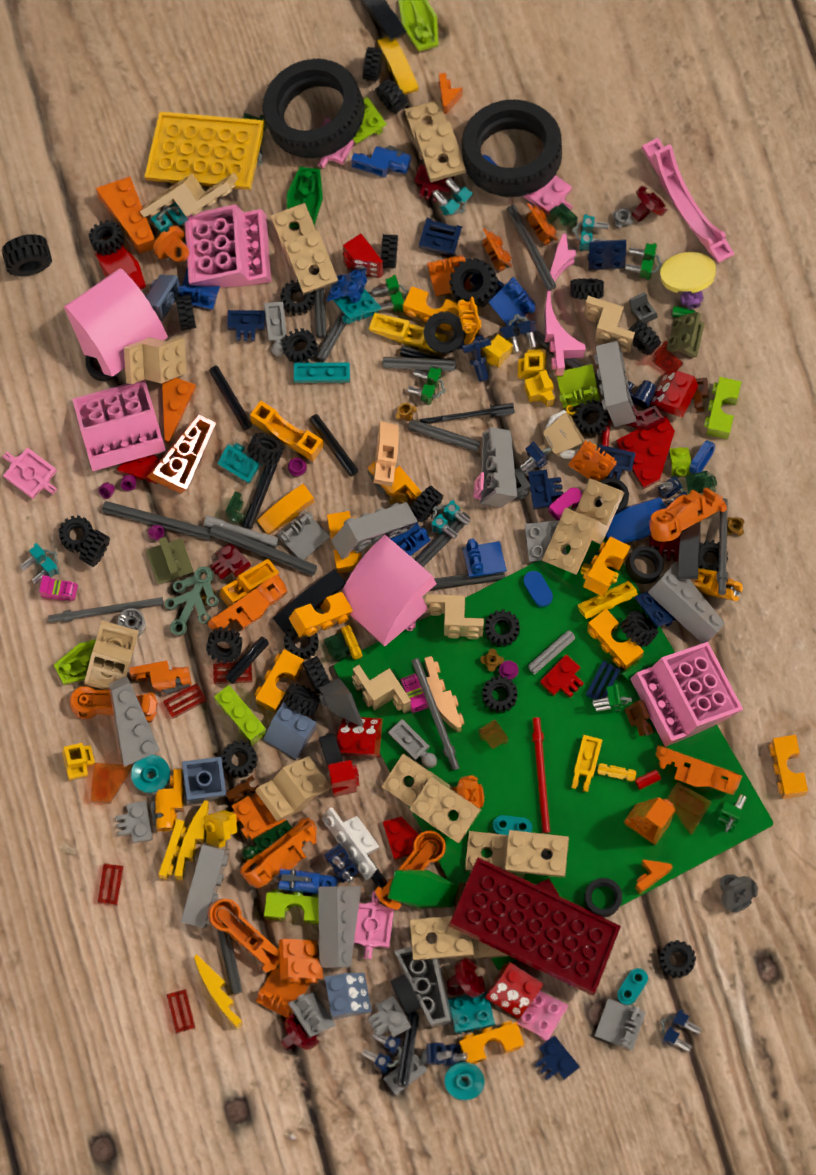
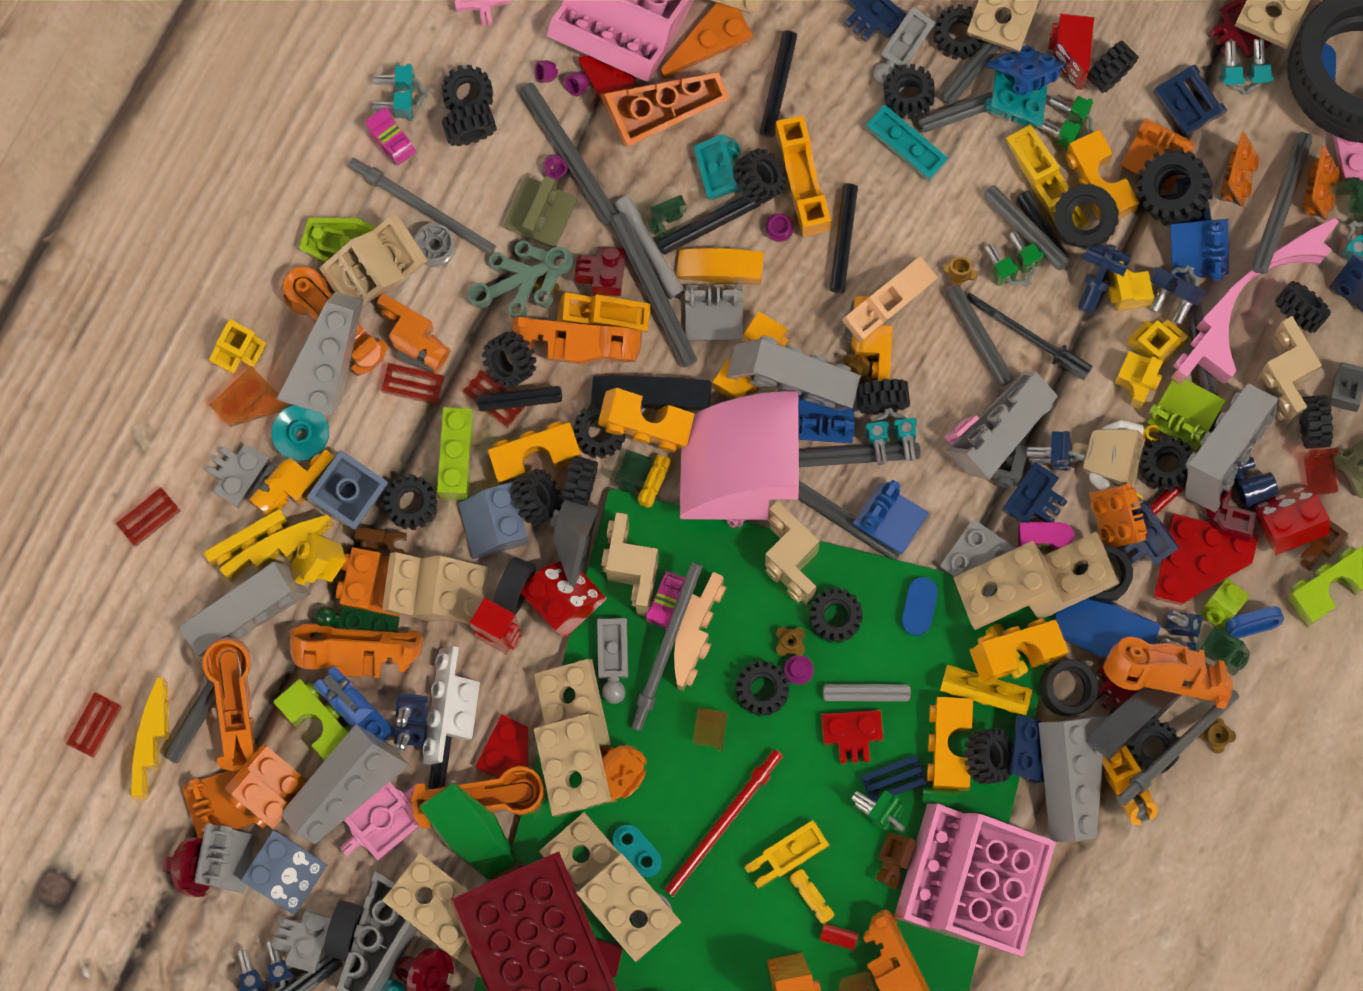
camera: 45 degrees right, 5 degrees up
light orange hinge [457,297,481,345] -> none

